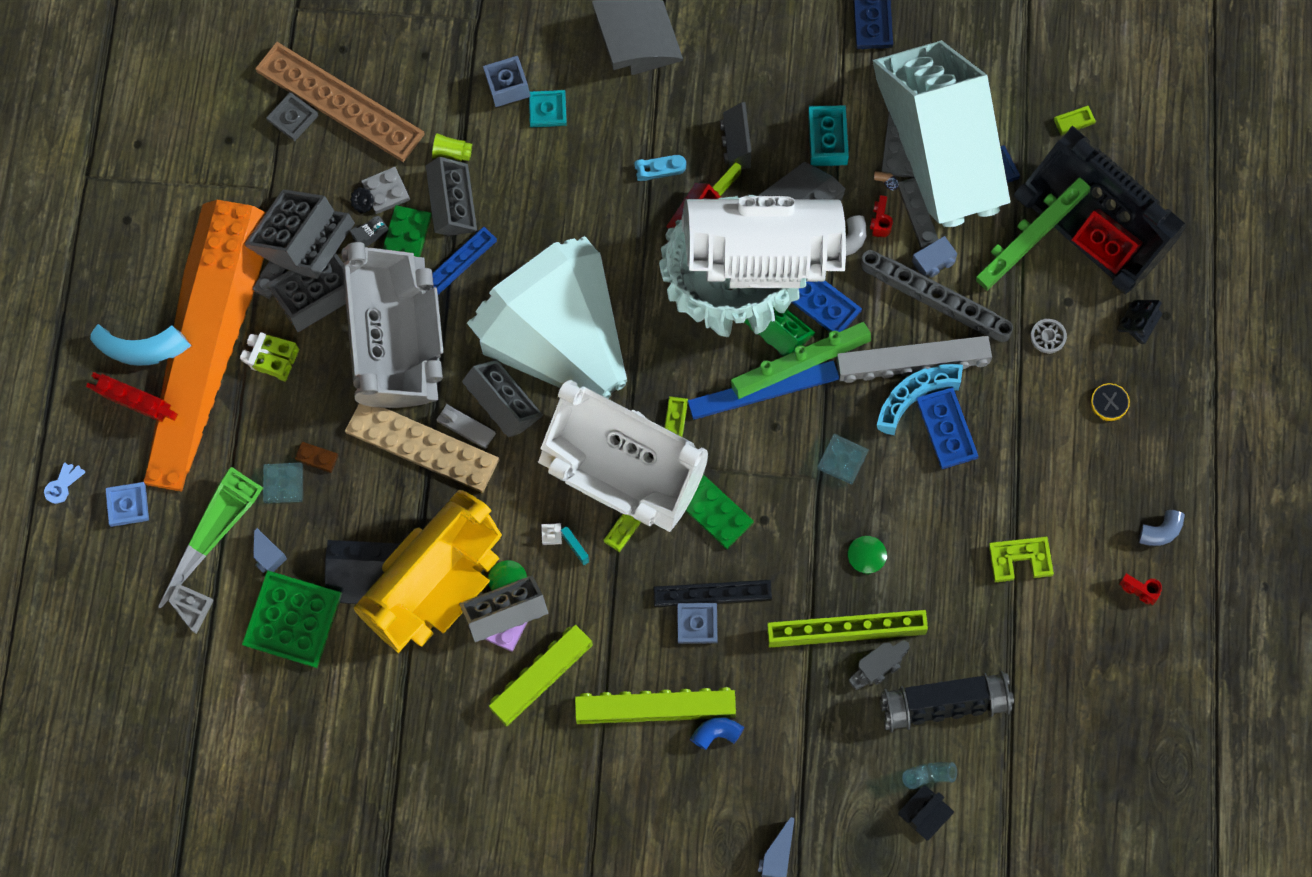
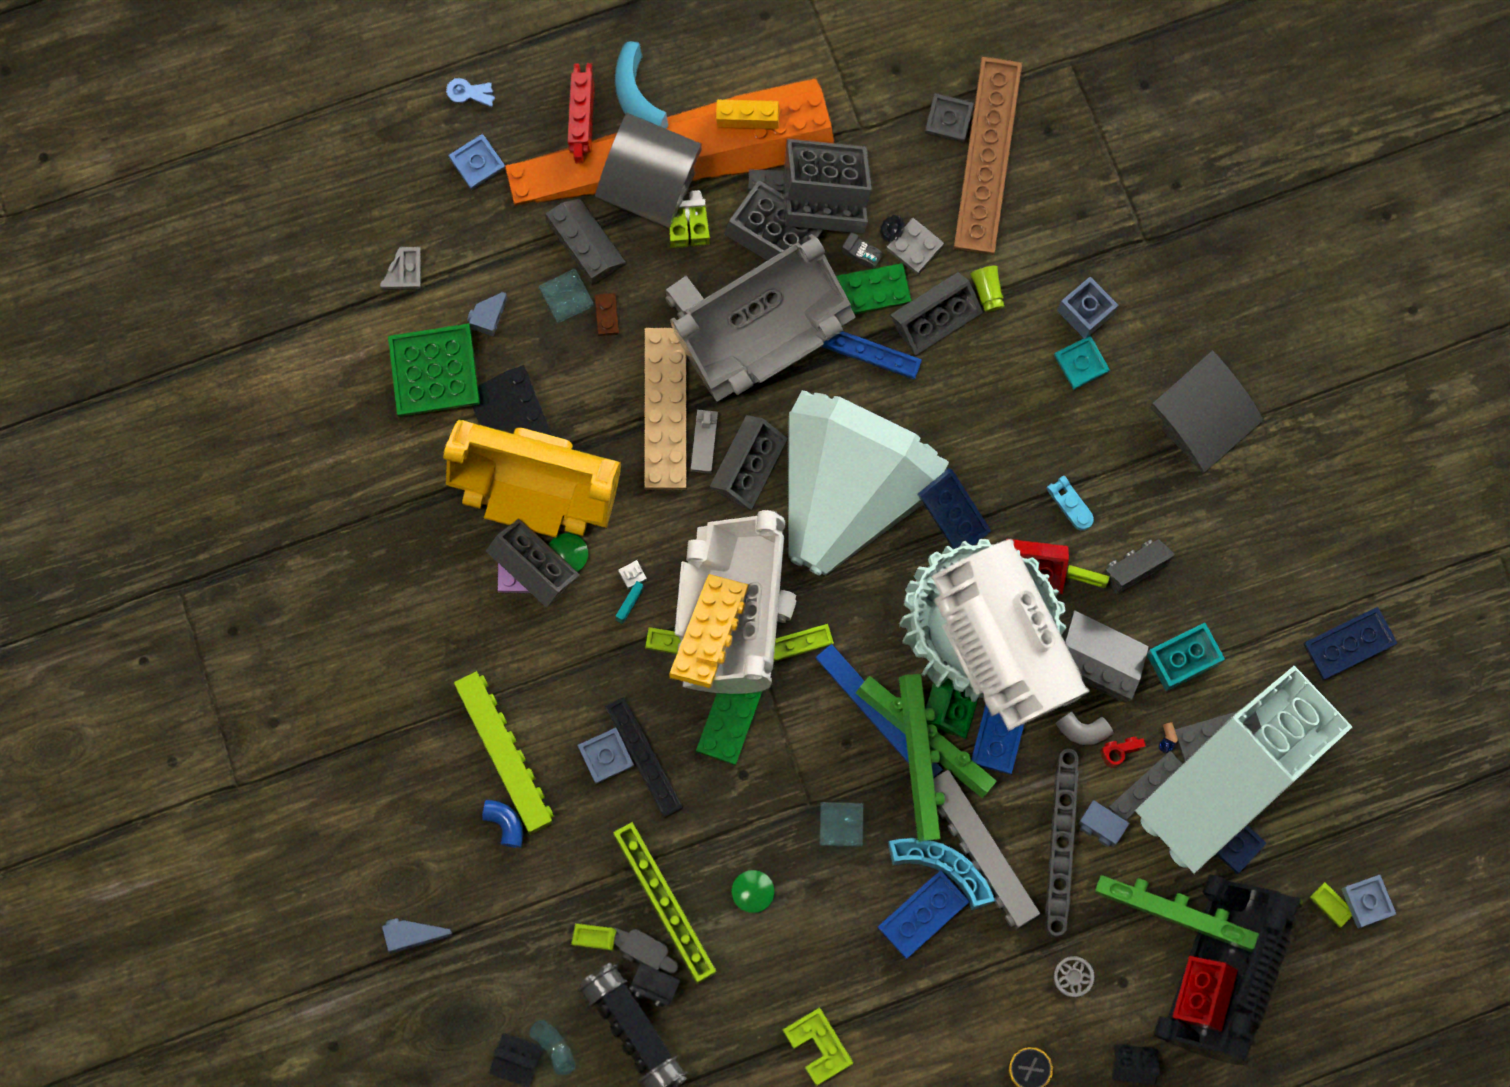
camera: 55 degrees right, 5 degrees up
bright green plate [158,467,263,608] -> none
lime brick [489,625,593,727] -> none
none -> dark grey slope [546,198,626,286]
none -> lime tile [571,924,616,951]
none -> dark grey slope [595,112,702,229]
none -> black bracket [629,963,680,1007]
none -> light grey brick [665,276,704,318]
none -> yellow plate [670,574,748,689]
none -> yellow brick [716,100,779,129]
none -> bright green piece [899,674,945,842]
none -> dark blue plate [917,468,991,549]
none -> sand blue plate [1342,875,1396,929]

